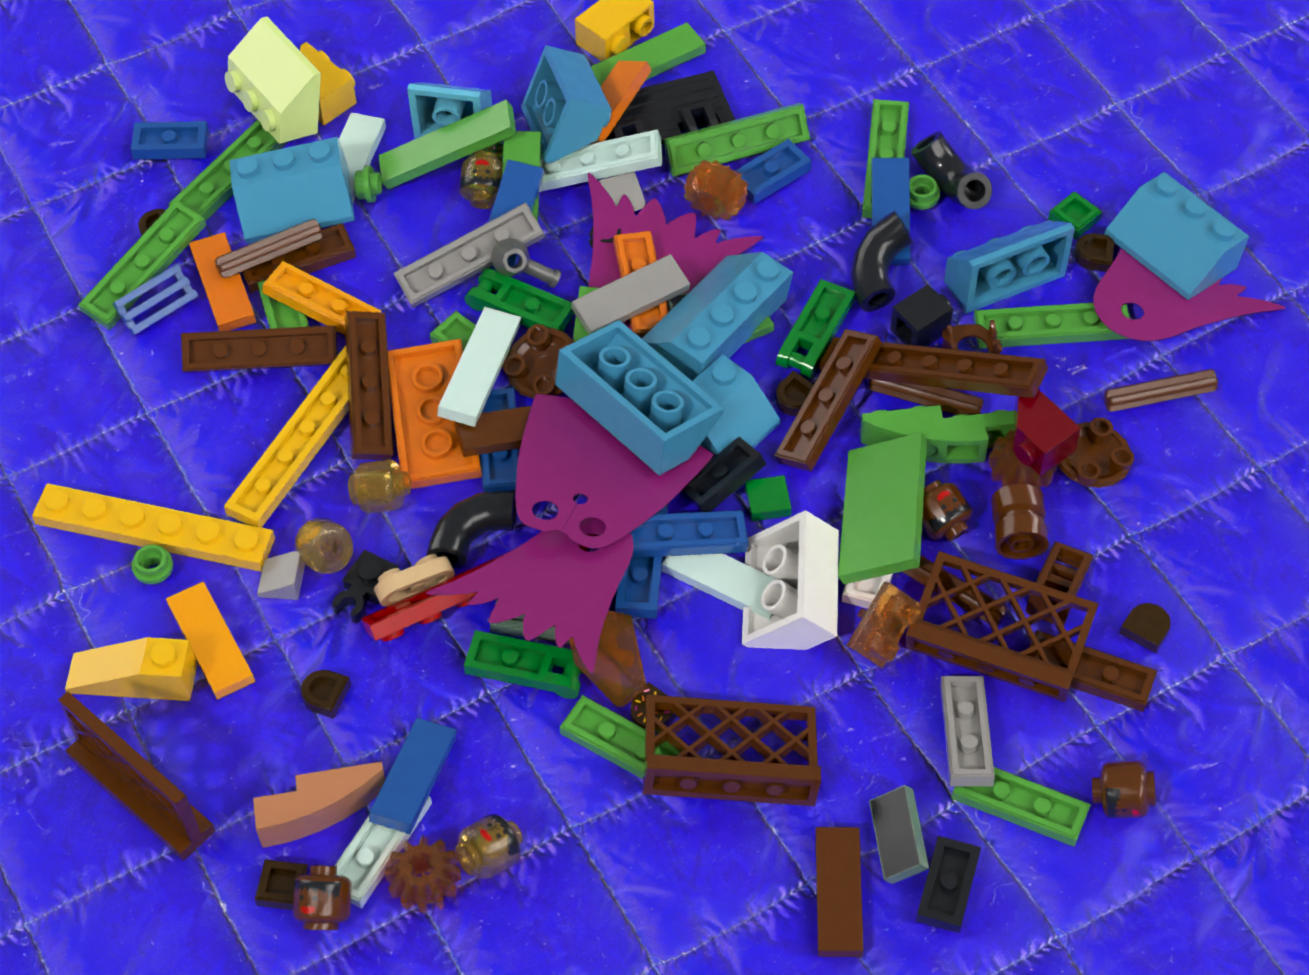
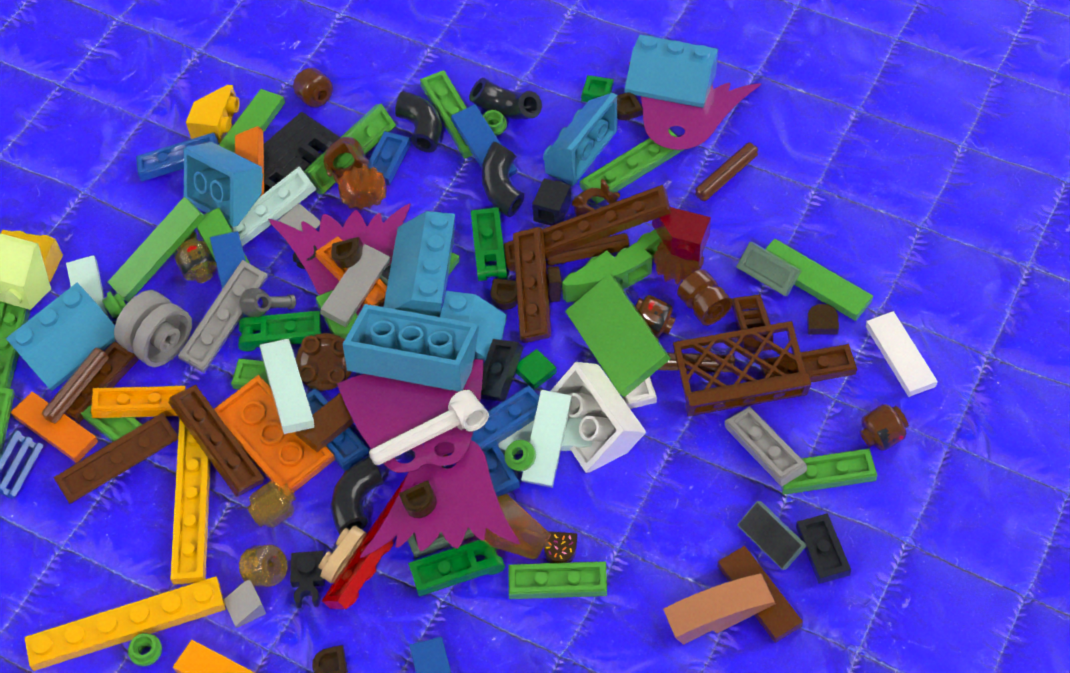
camera: 30 degrees left, 0 degrees up
medium azure slope [407,82,492,139] -> none
reddish brown fence [643,695,821,806] -> none
clear orange hips [846,581,921,668] -> none
reddish brown dish [1057,417,1134,488] -> none
none -> light grey wheel [114,290,192,367]
none -> blue tile [136,133,218,181]
none -> reddish brown head [293,68,333,107]
none -> reddish brown piece [323,137,370,188]
none -> dark brown tile [331,237,363,268]
none -> white axle [369,390,489,465]
none -> black cylinder [395,91,442,152]
none -> dark brown tile [399,480,437,518]
none -> bright green plate [505,440,536,472]
none -> light aqua tile [521,390,572,488]
none -> dark brown tile [546,266,562,302]
none -> nougat slope [663,573,776,645]
none -> sand green tile [736,242,802,296]
none -> bright green tile [766,239,873,321]
none -> white tile [866,311,938,397]

